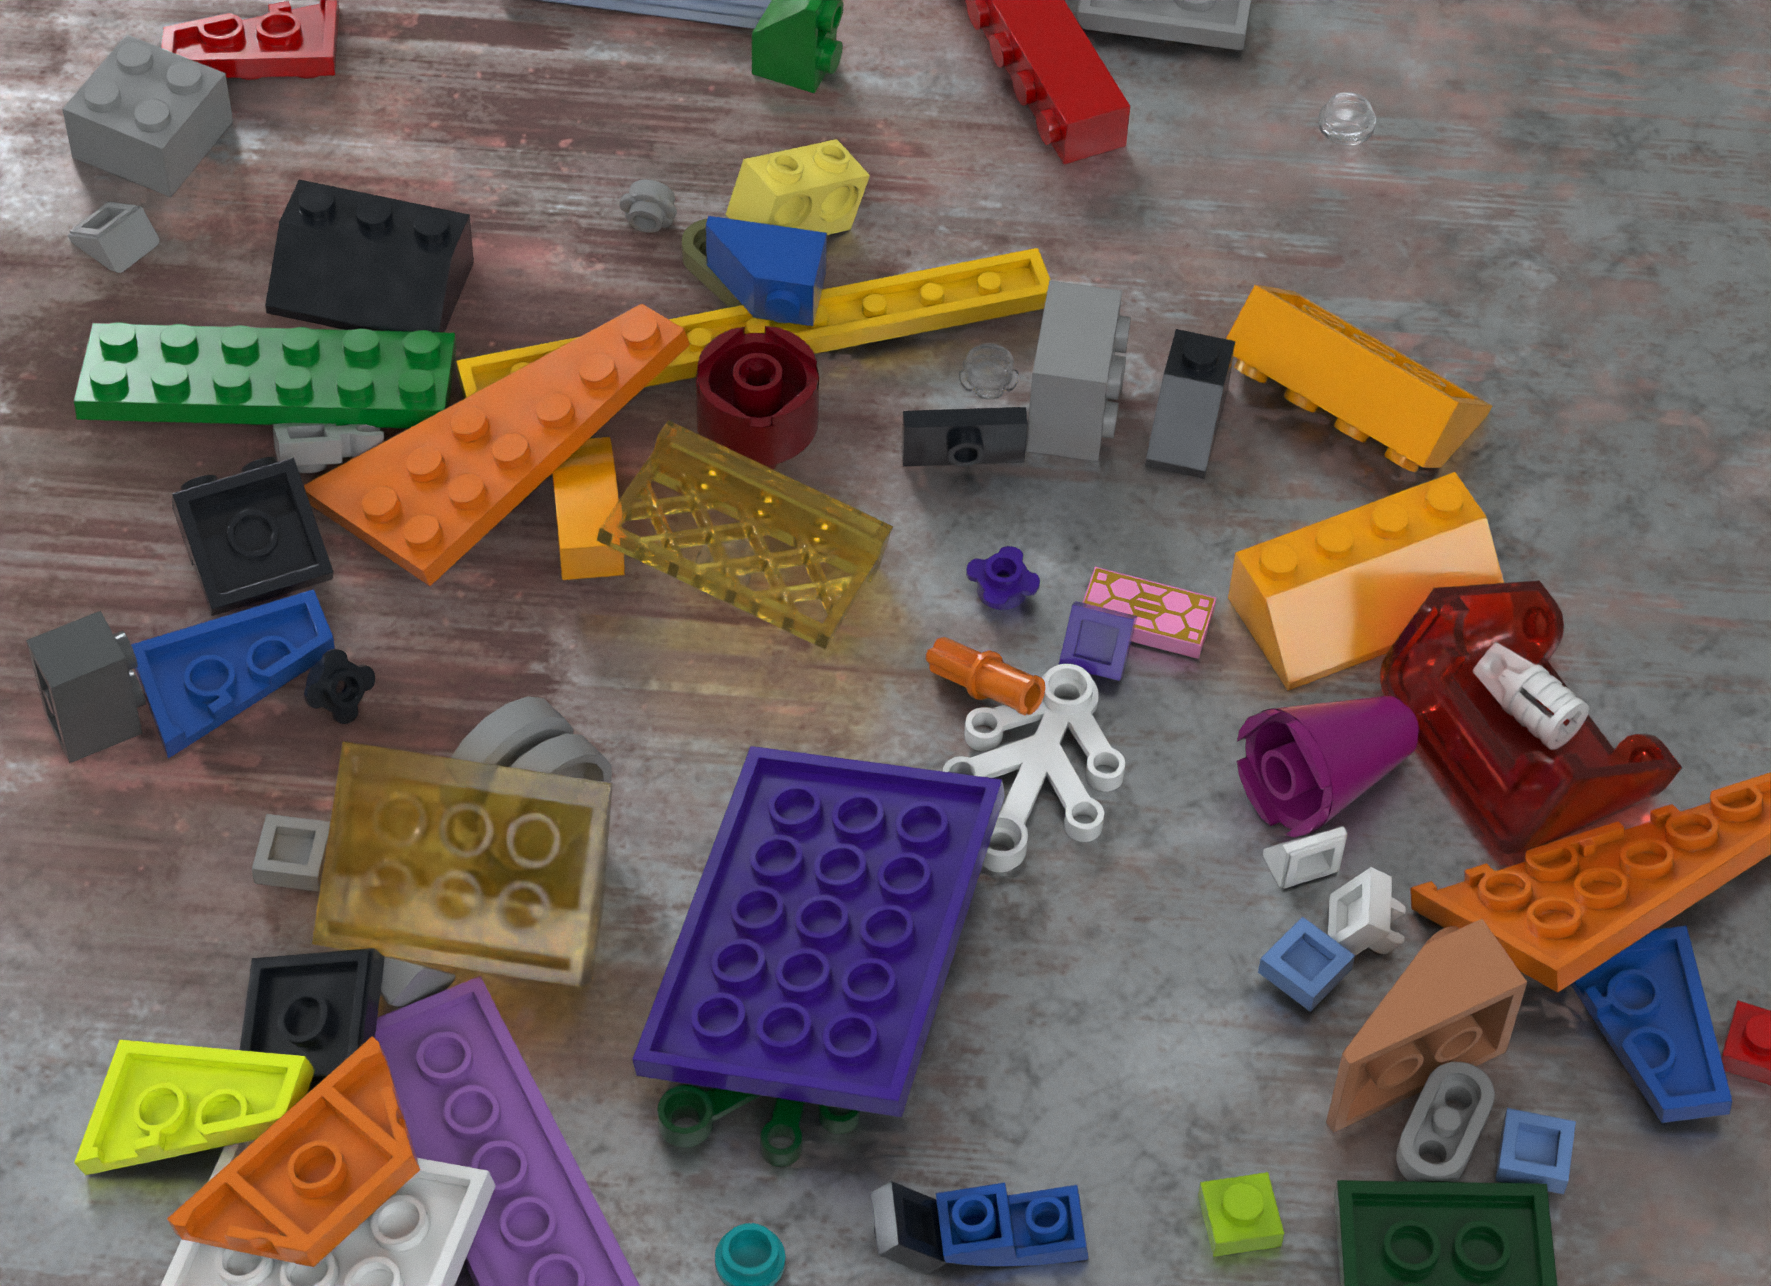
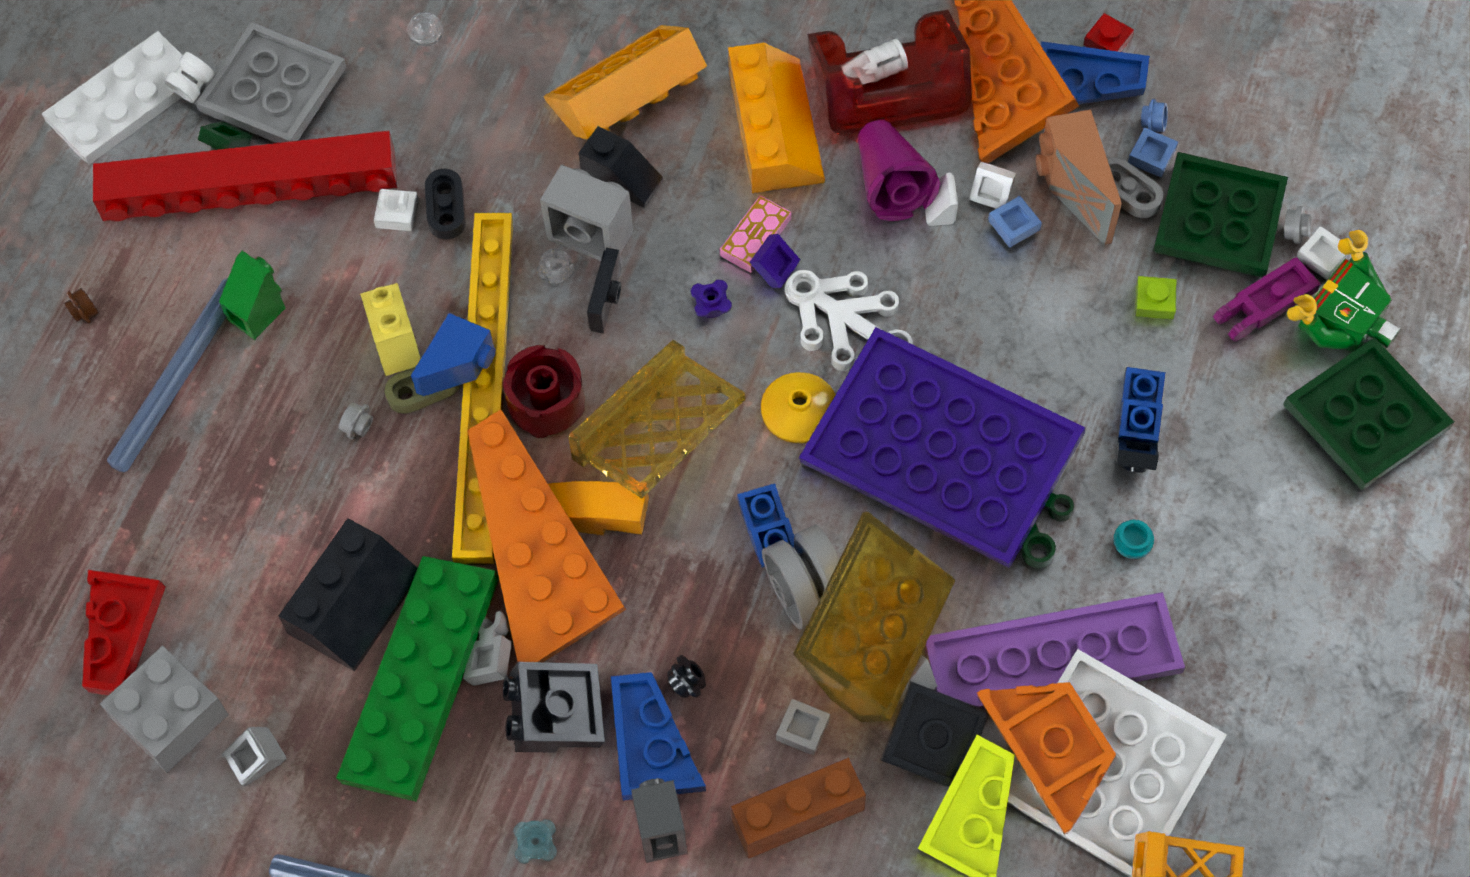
camera: 70 degrees left, 10 degrees up
orange axle [925,637,1046,716] -> none
none -> white tile [374,189,419,231]
none -> black plate [425,168,466,239]
none -> clear light blue plate [513,819,557,864]
none -> dark orange brick [731,757,866,859]
none -> blue slope [736,483,794,568]
none -> yellow dish [761,372,836,443]
none -> medium blue plate [1141,99,1168,132]

